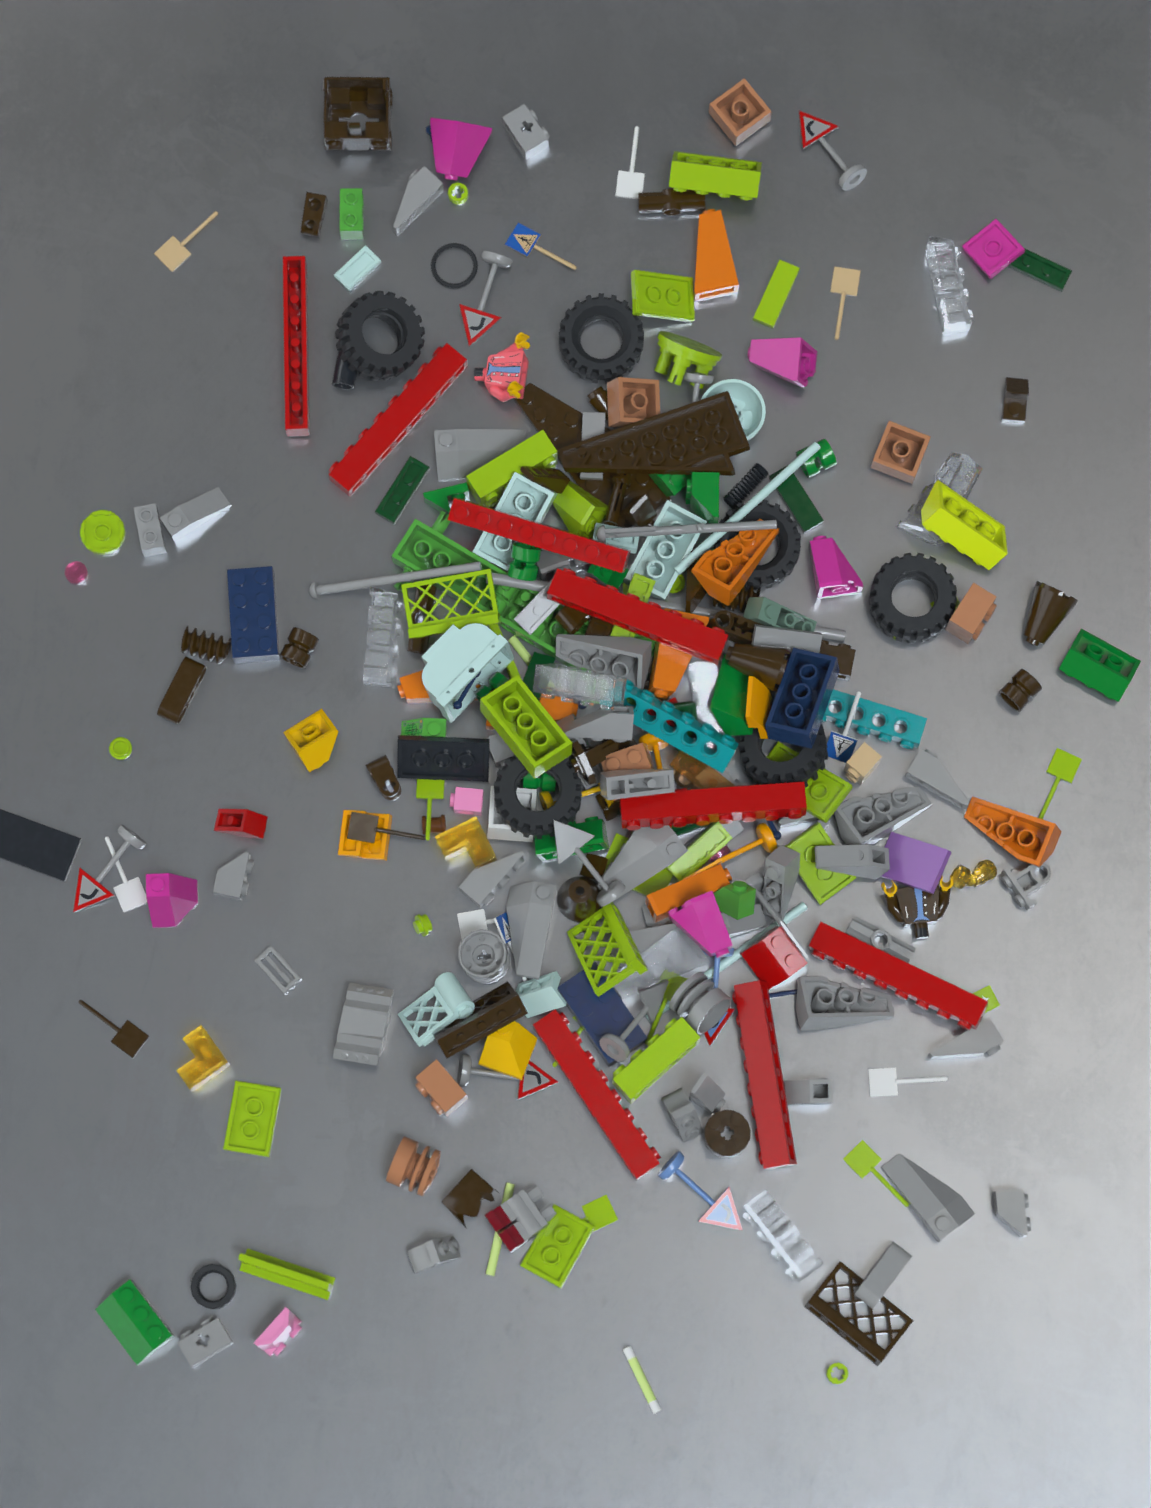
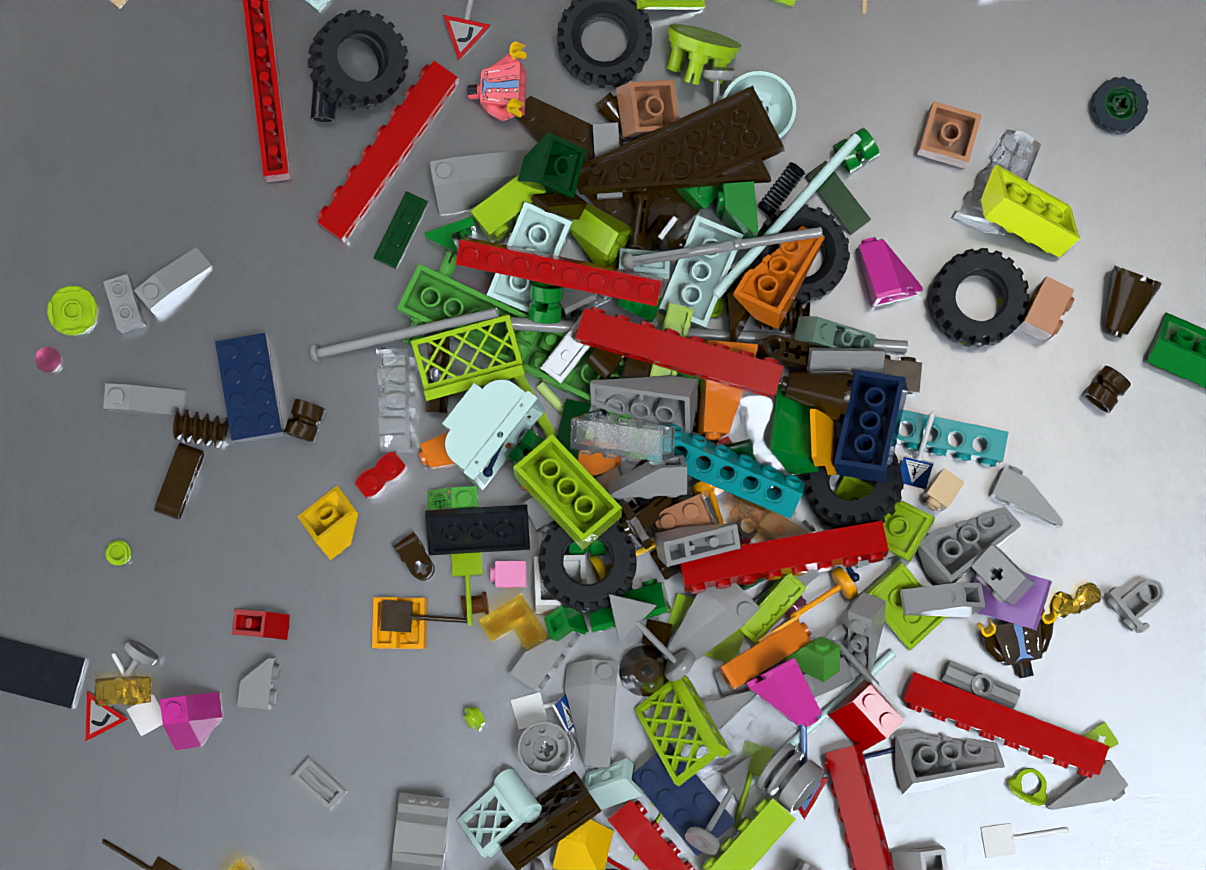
camera: 10 degrees left, 5 degrees up
dark pink slope [748,337,817,387] -> none
orange wedge [964,796,1061,867] -> none
dark brown slope [1002,377,1029,424] -> none
lime piece [1038,748,1082,819] -> none
none -> clear yellow slope [95,676,151,707]
none -> light grey slope [103,383,186,416]
none -> red brick [355,452,407,500]
none -> dark green slope [518,133,586,198]
none -> green panel [544,605,589,642]
none -> light grey brick [971,544,1035,605]
none -> lime piece [1008,768,1048,806]
none -> black wheel [1090,76,1149,135]

